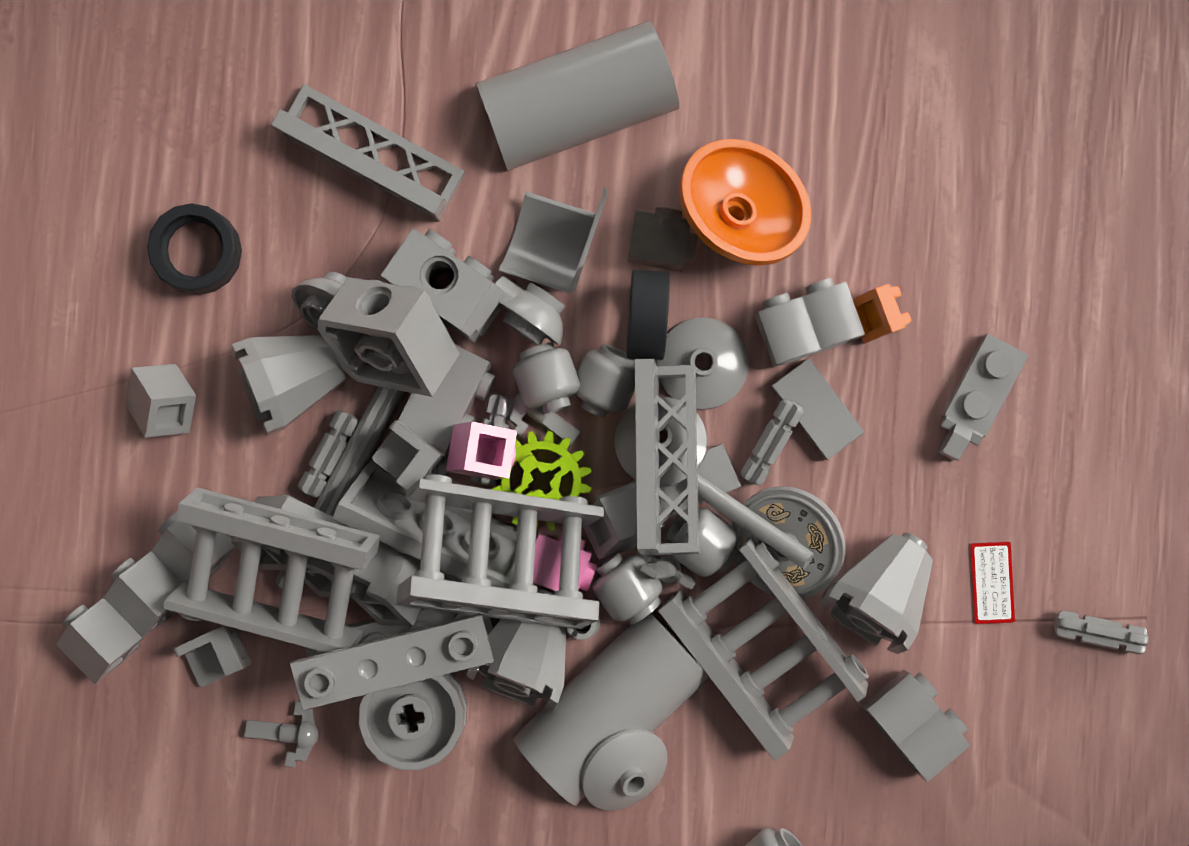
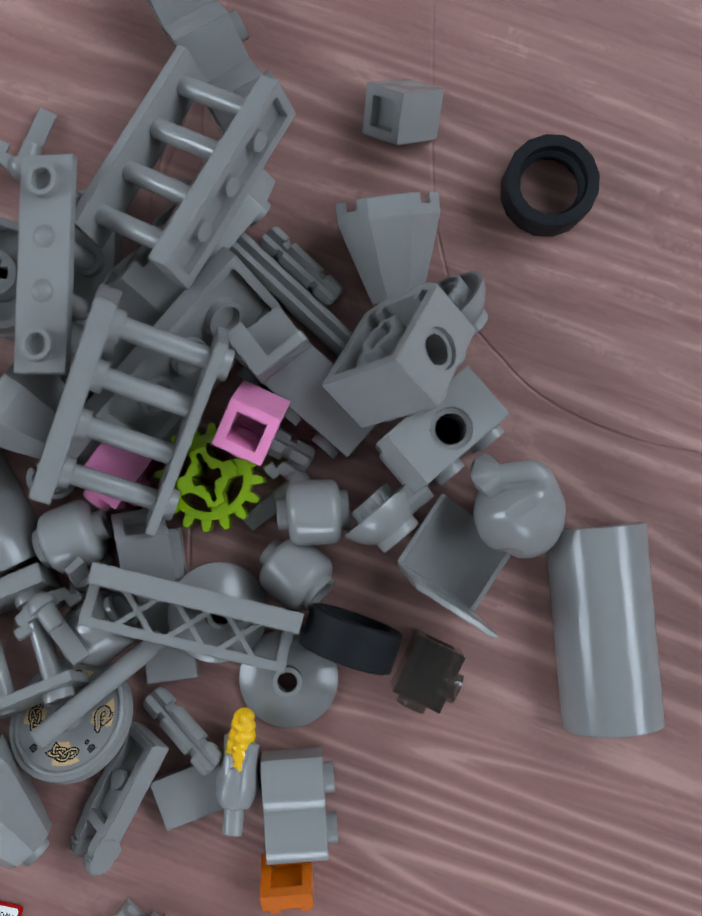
camera: 100 degrees right, 0 degrees up
light grey panel [173,625,252,687] -> none
light grey fence [272,84,466,221] -> none
orange dish [679,139,811,266] -> none
none -> light grey piece [13,587,90,667]
none -> light grey hinge [69,721,169,877]
none -> light grey piece [216,707,260,837]
none -> light grey piece [470,453,566,559]

